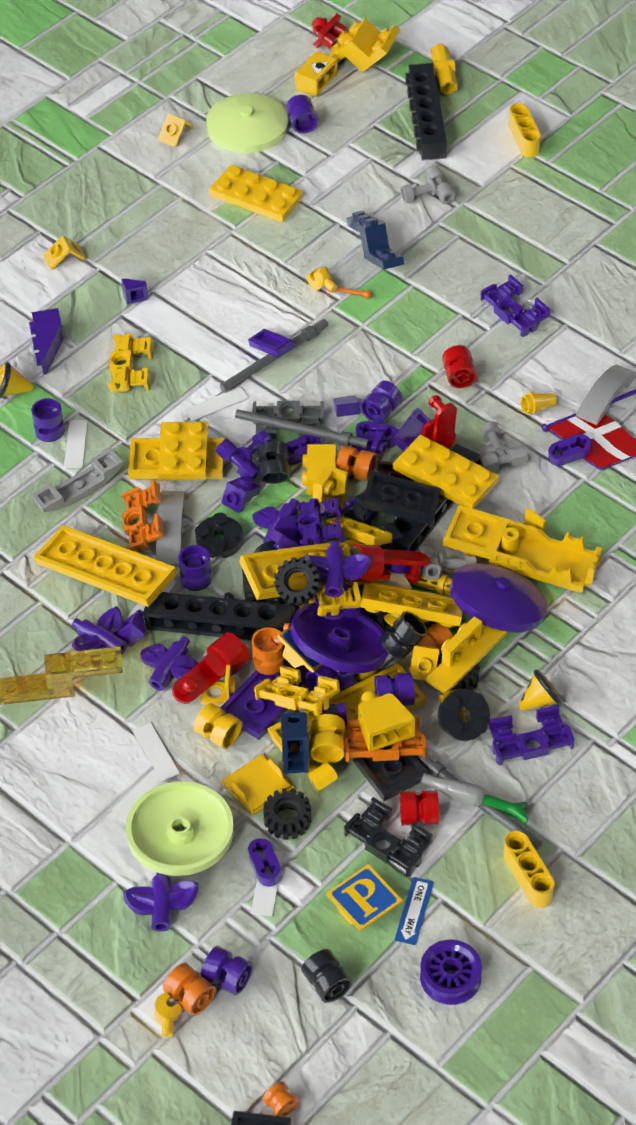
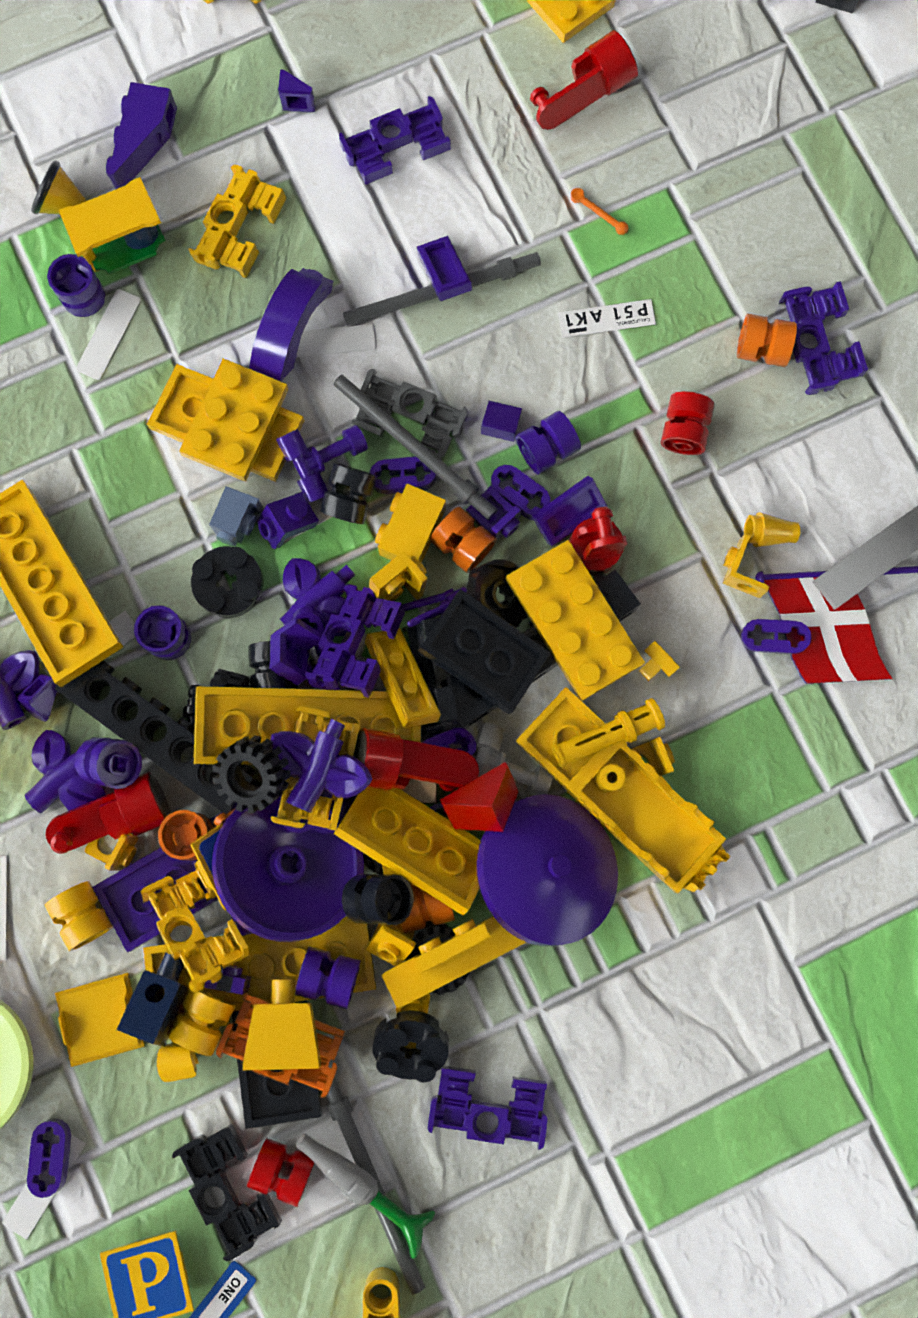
camera: 20 degrees right, 30 degrees up
light grey slope [31,448,124,512] -> none
orange piece [121,479,165,553] -> none
light grey slope [156,491,185,567] -> none
black tyre [263,788,311,840] -> none
yellow piece [306,266,337,292] -> none
dark blue bracket [346,211,405,270] -> none
light grey bar [400,165,455,204] -> none
light grey bar [480,421,528,472] -> none
yellow hat [519,669,563,711] -> none
none -> yellow piece [59,177,166,274]
none -> dark purple wheel [75,737,142,789]
none -> sand blue brick [209,486,264,547]
none -> dark purple arch [249,268,334,381]
none -> dark purple piece [339,96,451,185]
none -> red slope [440,762,519,832]
none -> red piece [530,30,638,130]
none -> yellow pin [552,698,665,768]
none -> white sticker [558,299,656,338]
none -> yellow tile [639,641,680,681]
none -> yellow bracket [722,533,769,598]
none -> orange wheel [736,313,797,367]

